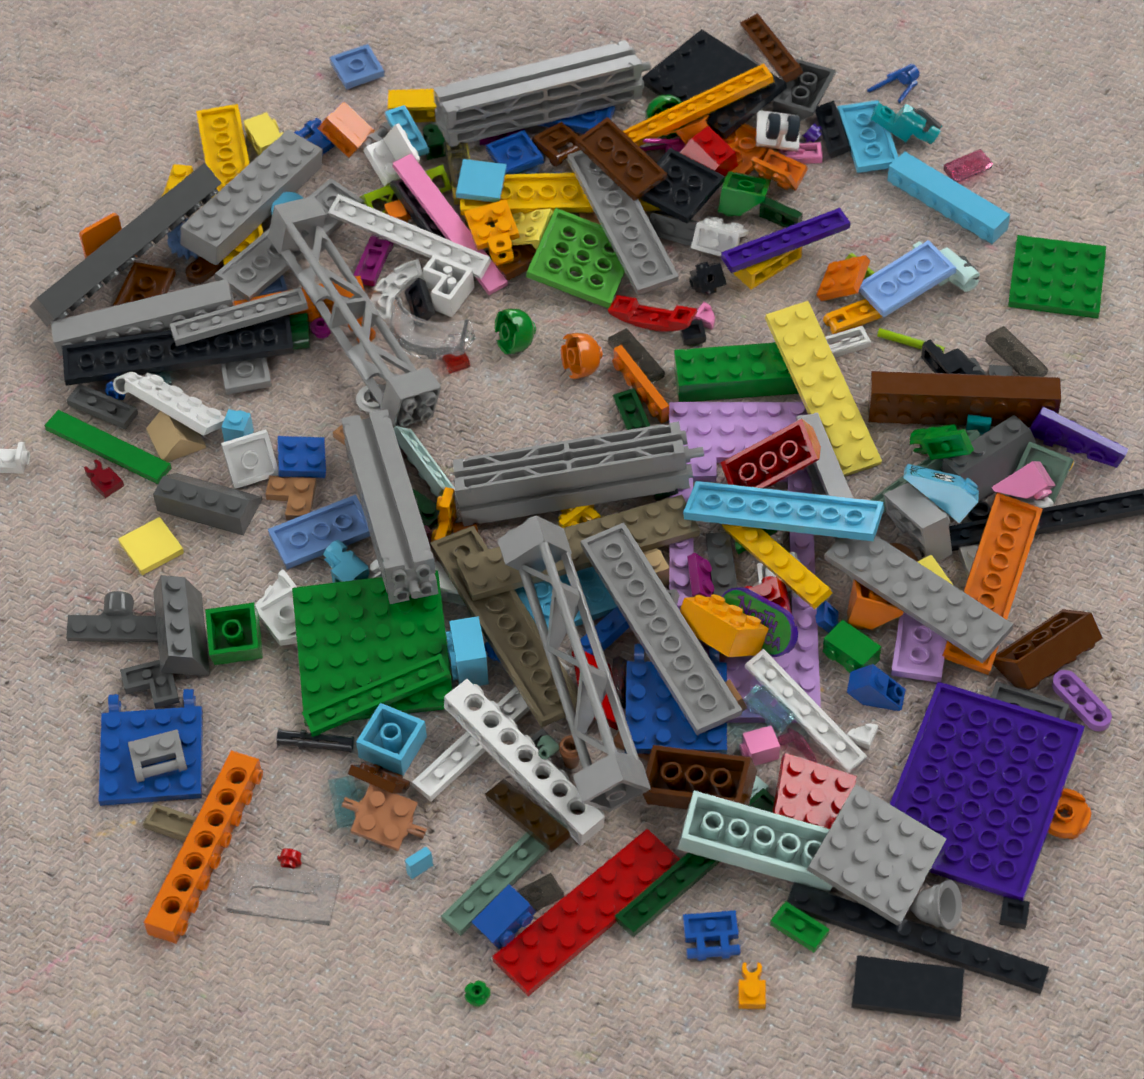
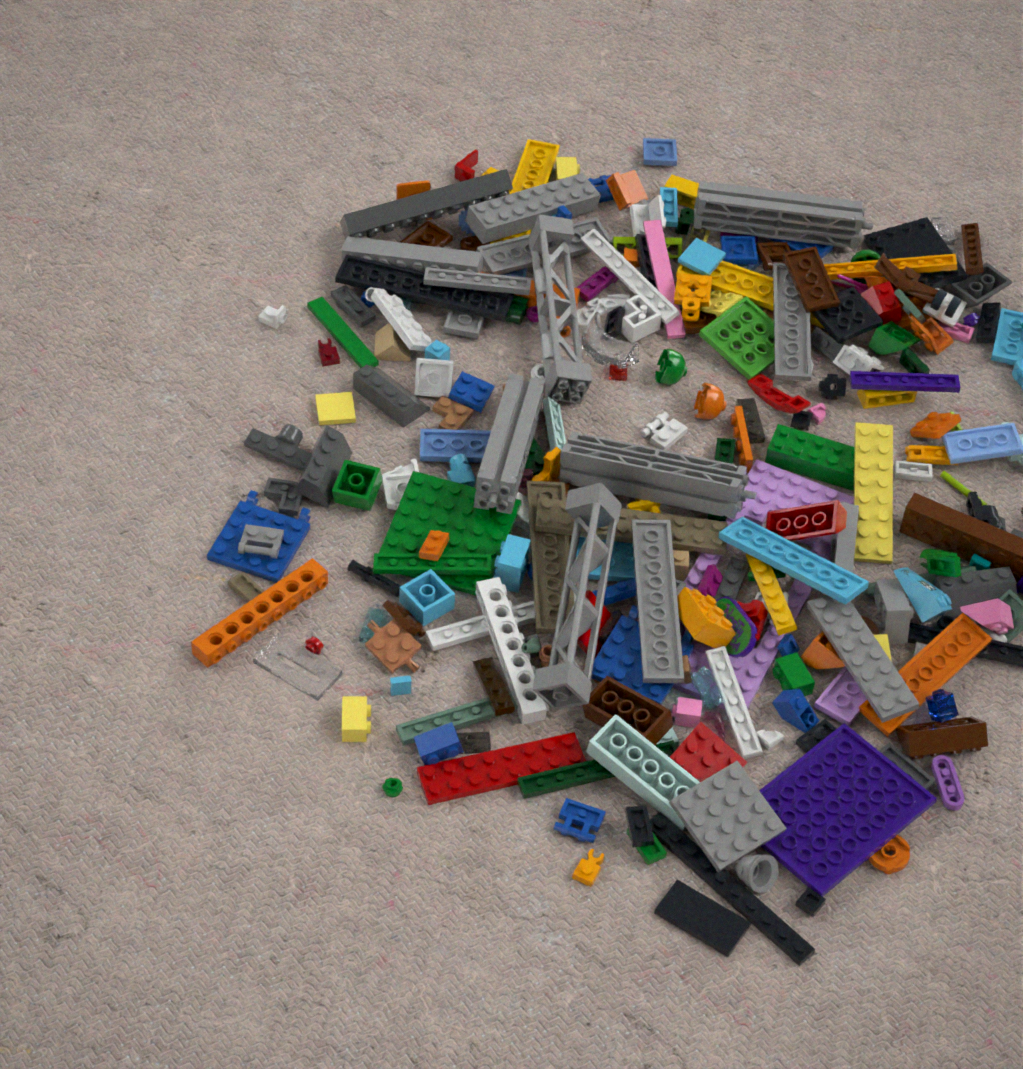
camera: 20 degrees right, 5 degrees down
none -> light yellow brick [342,696,371,742]
none -> orange plate [419,530,450,561]
none -> red bracket [454,149,478,182]
none -> blue plate [556,205,572,219]
none -> black plate [625,805,654,847]
none -> white plate [640,412,688,450]
none -> black plate [796,719,837,753]
none -> reddish brown plate [874,253,938,304]
none -> sand green plate [894,289,926,324]
none -> clear blue brick [925,689,959,723]
none -> clear plate [930,217,955,245]

